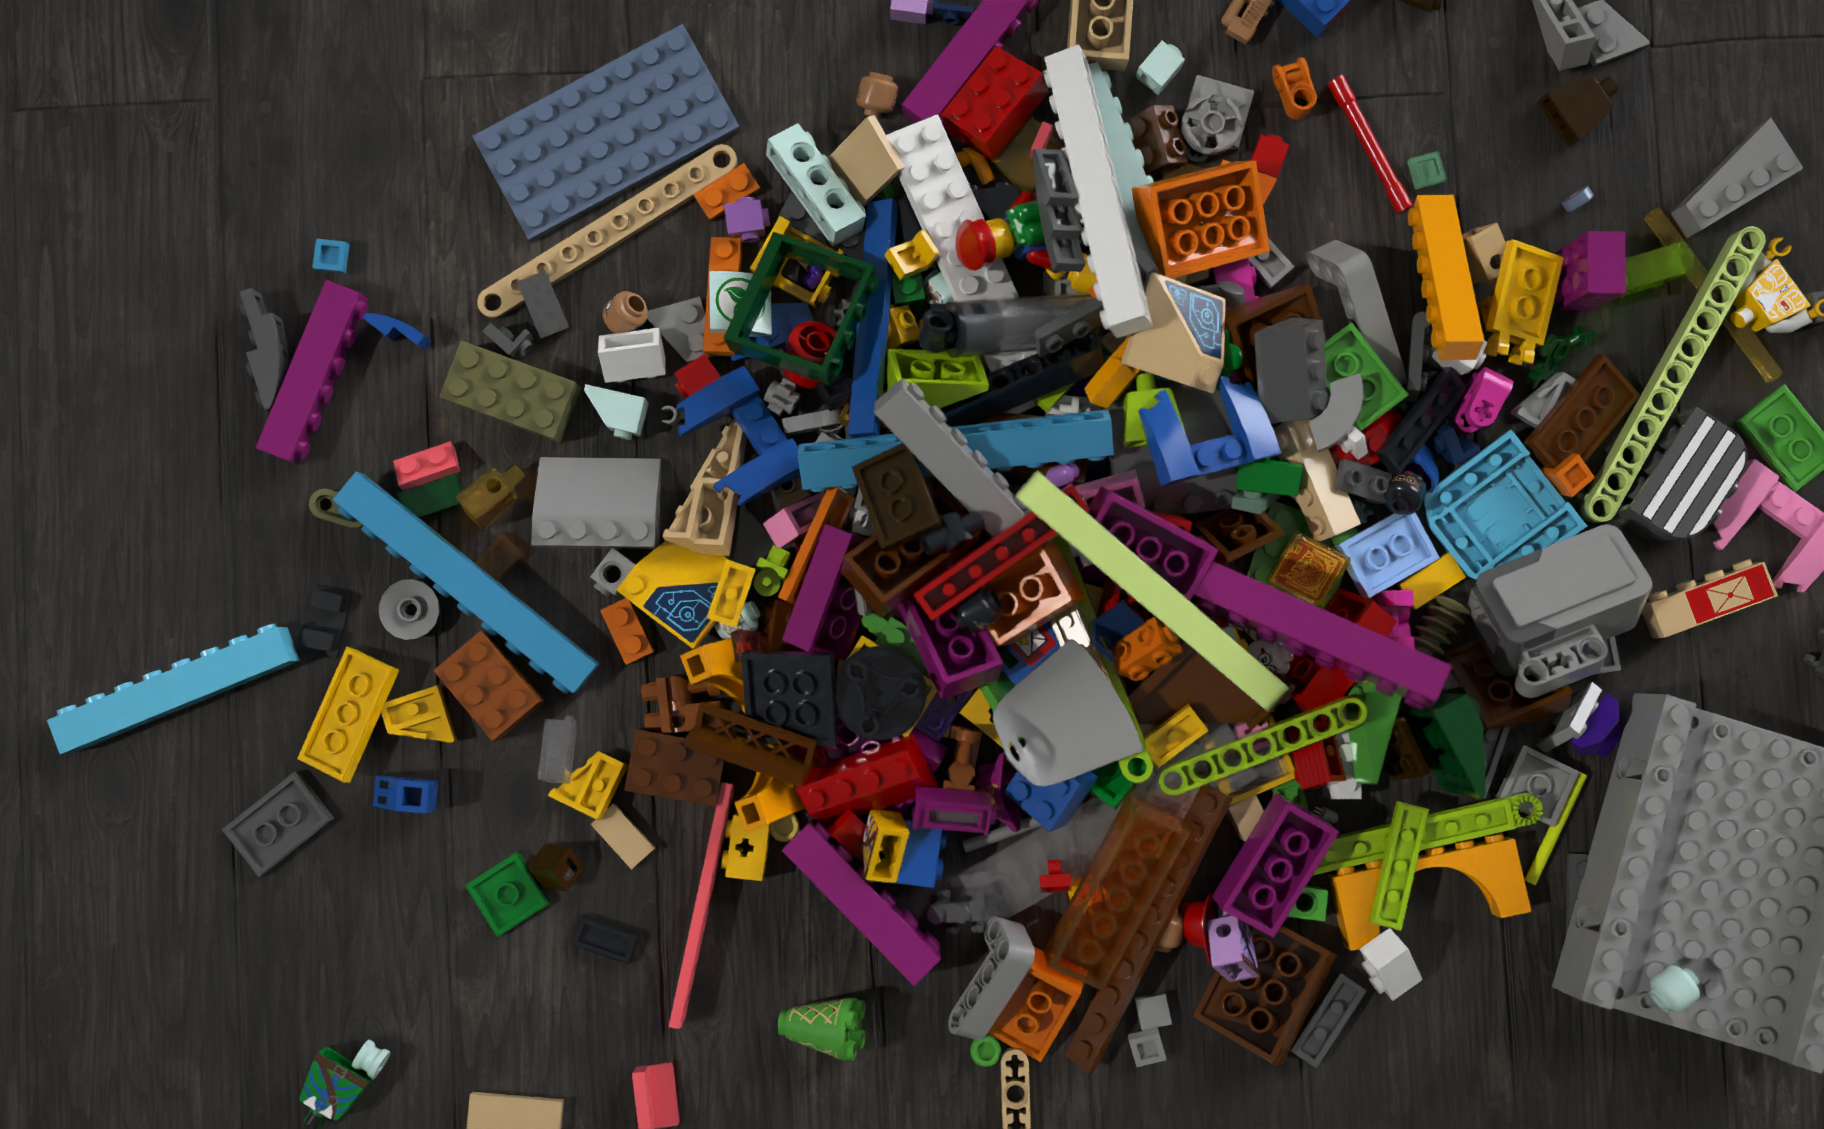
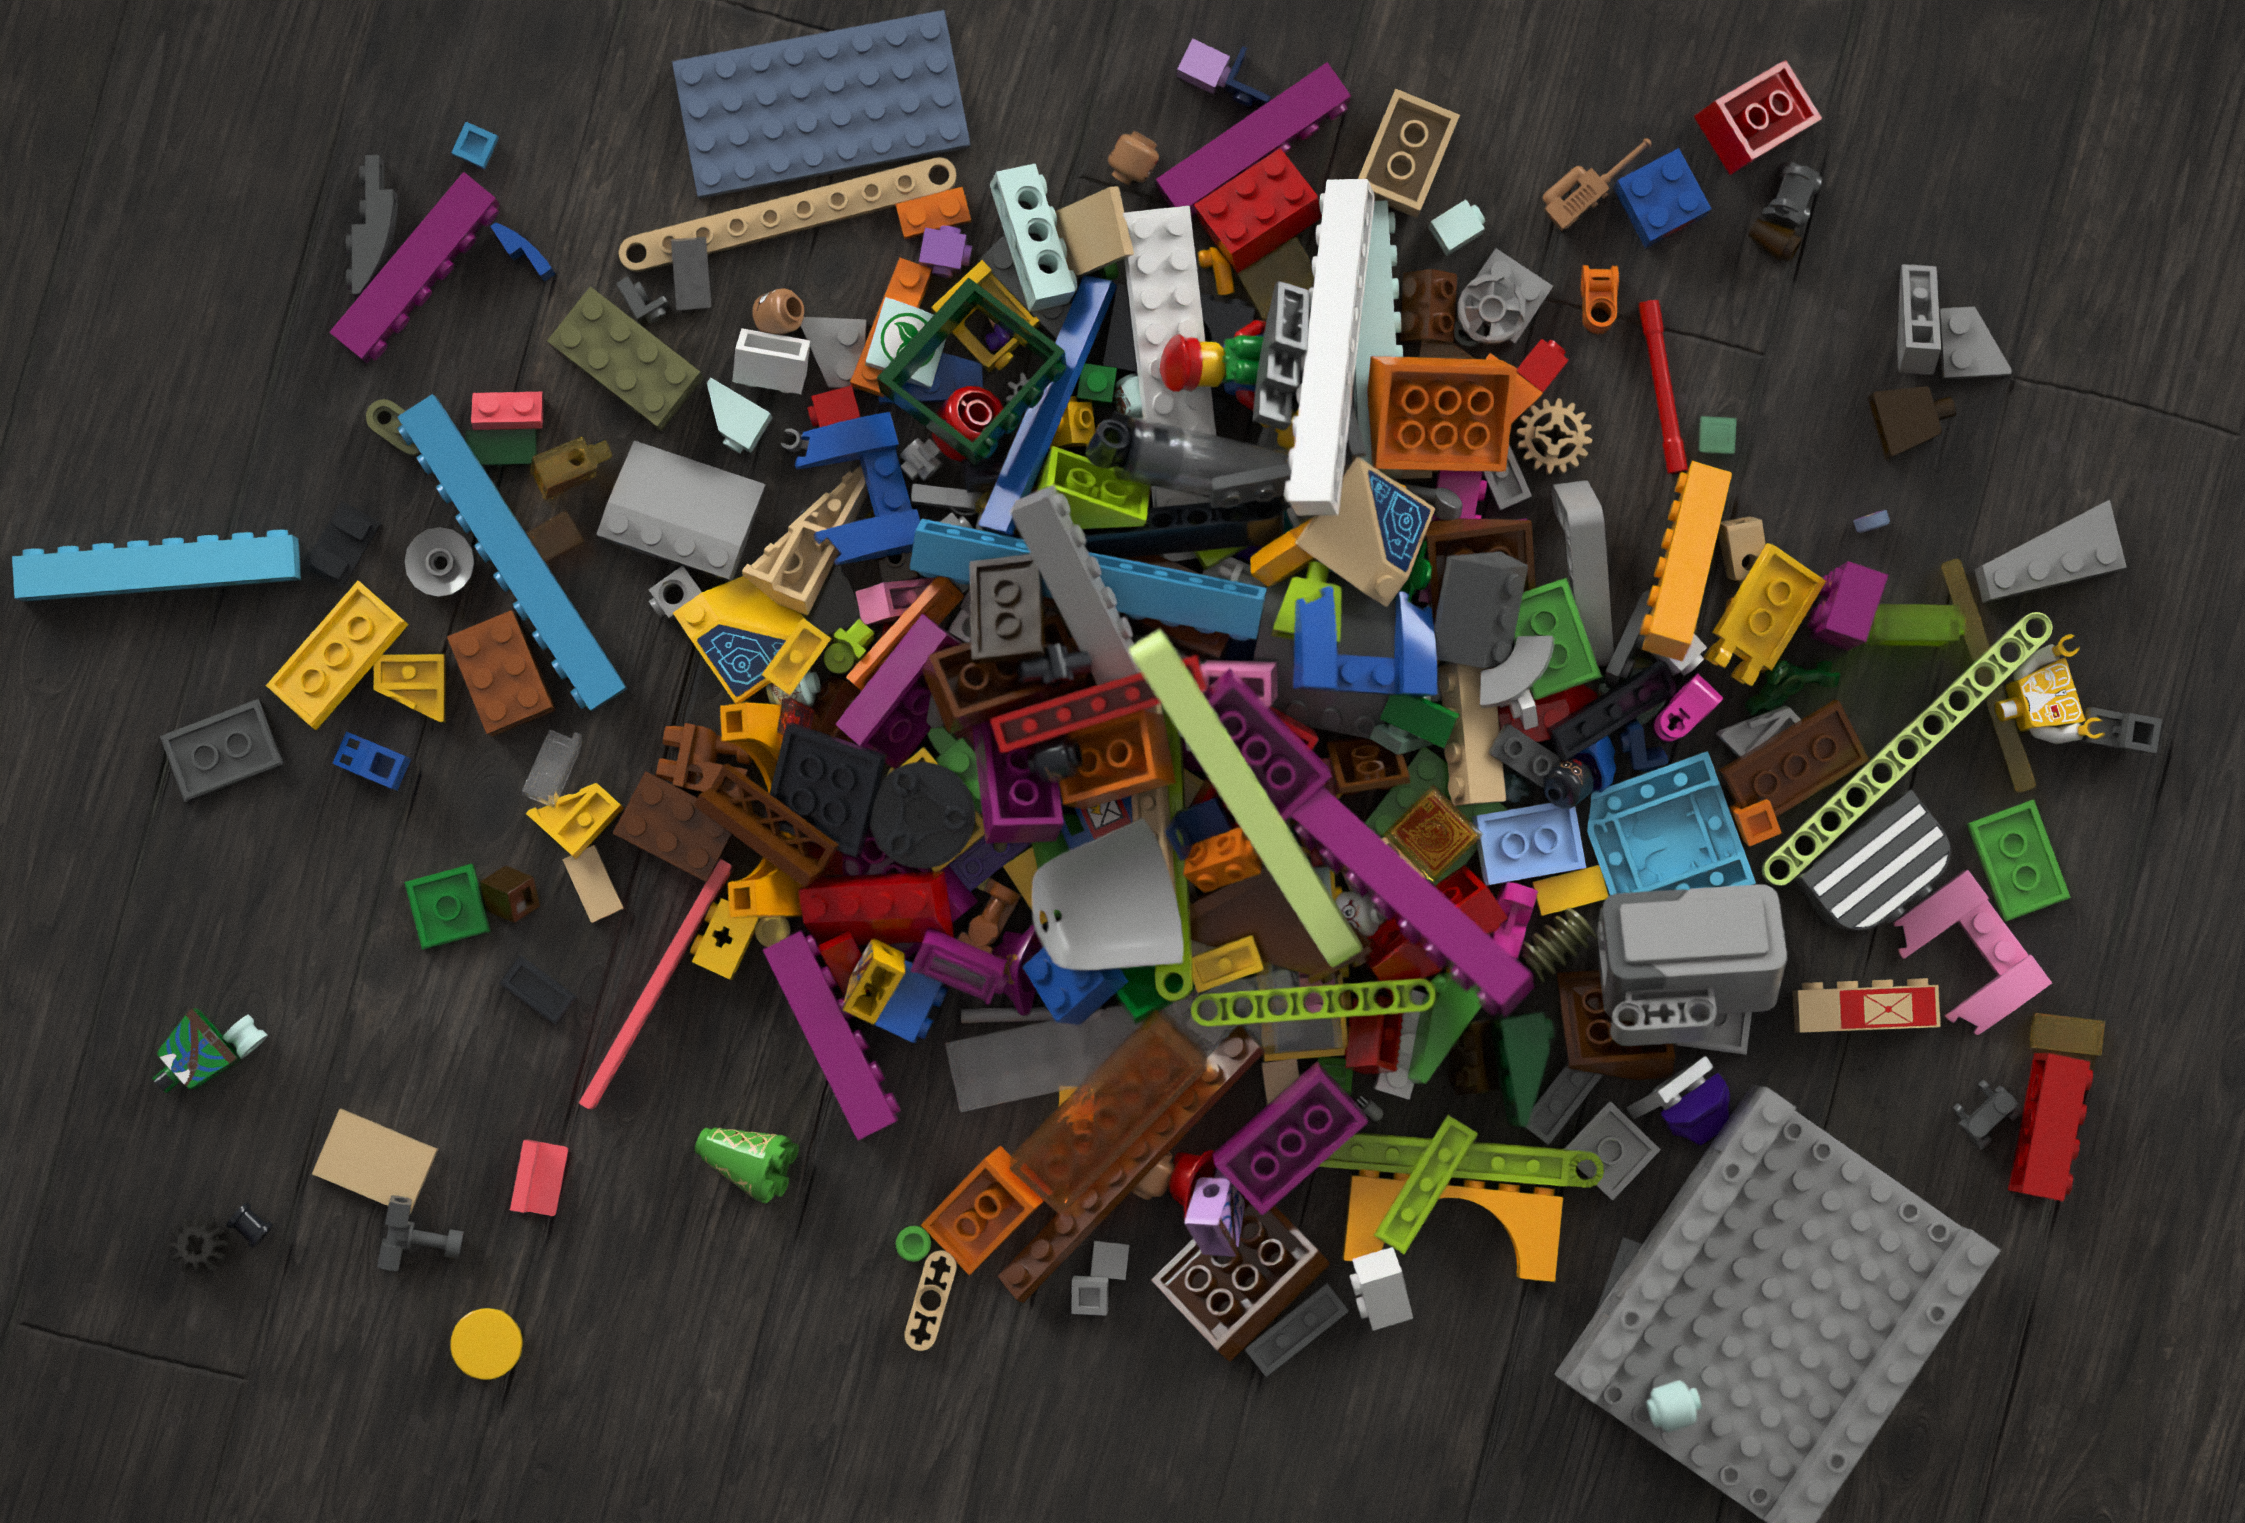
camera: 15 degrees right, 0 degrees up
orange plate [600,598,655,665] -> none
yellow bracket [884,230,939,280] -> none
dark grey piece [927,887,986,934] -> none
light grey beam [948,916,1035,1041] -> none
coral tile [1029,121,1053,159] -> none
red tile [1039,859,1072,893] -> none
medium lavender arm [1046,463,1079,488] -> none
bright green brick [1287,885,1328,921] -> none
neon yellow bar [1524,772,1587,886] -> none
none -> tan gear [1516,398,1592,475]

